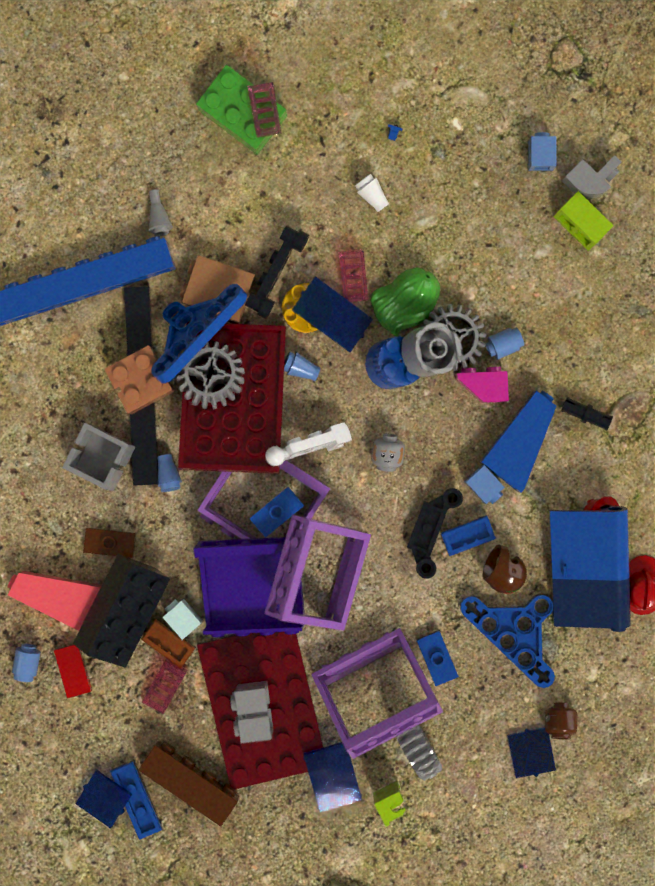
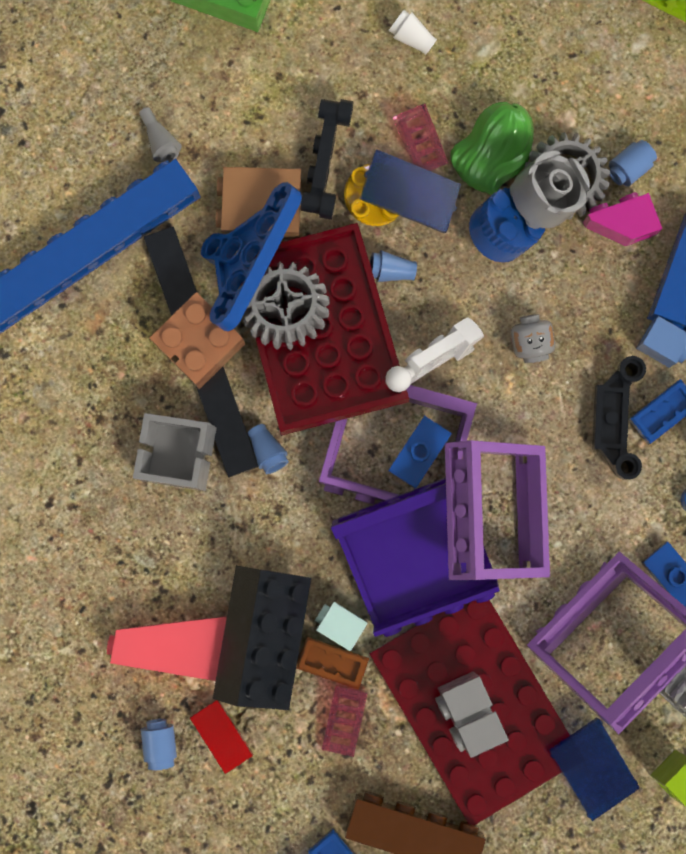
camera: 20 degrees left, 5 degrees down
reddish brown plate [83,528,136,558] -> none

